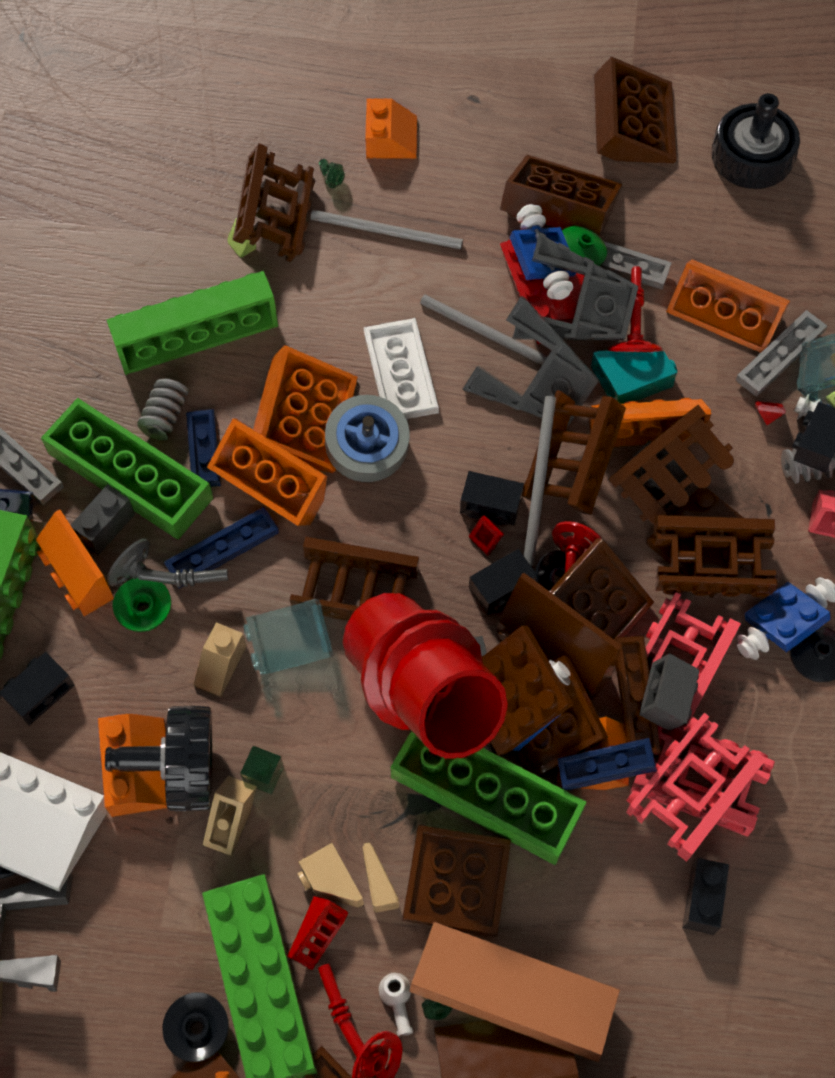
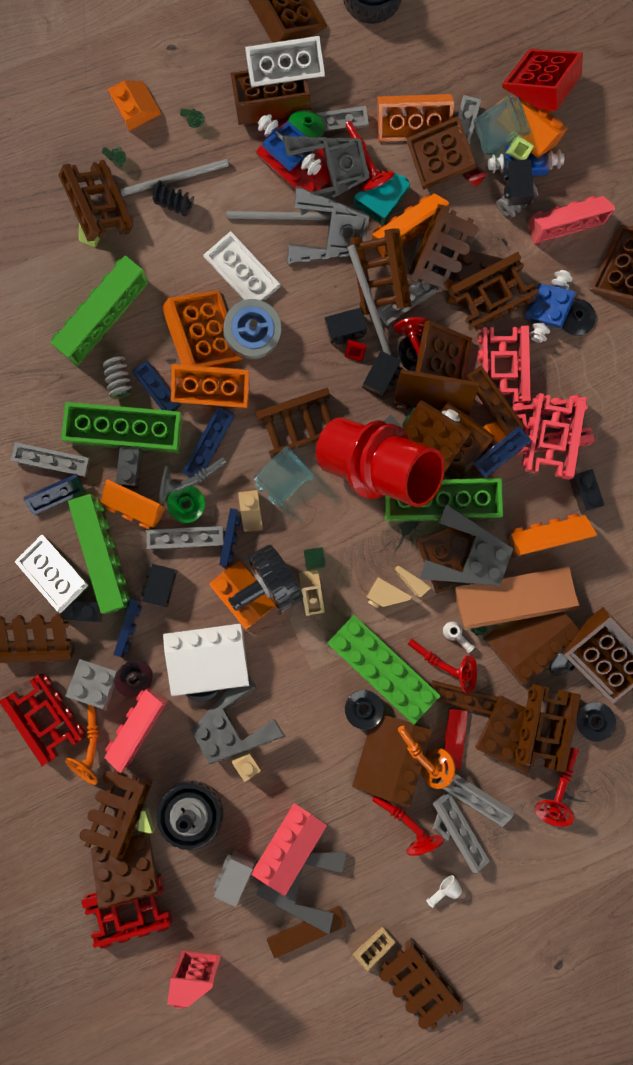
camera: 30 degrees left, 20 degrees up
red slope [287,896,349,970] -> none
dark grey brick [639,654,699,731] -> none
none -> light grey plate [146,526,224,550]
none -> black piece [152,180,194,217]
none -> clear green plate [180,108,205,128]
none -> dark blue plate [219,508,241,567]
none -> white slope [245,36,325,87]
none -> light grey plate [377,269,441,328]
none -> reddish brown plate [406,116,477,190]
none -> dark grey wing [419,505,513,585]
none -> orange slope [507,513,597,557]

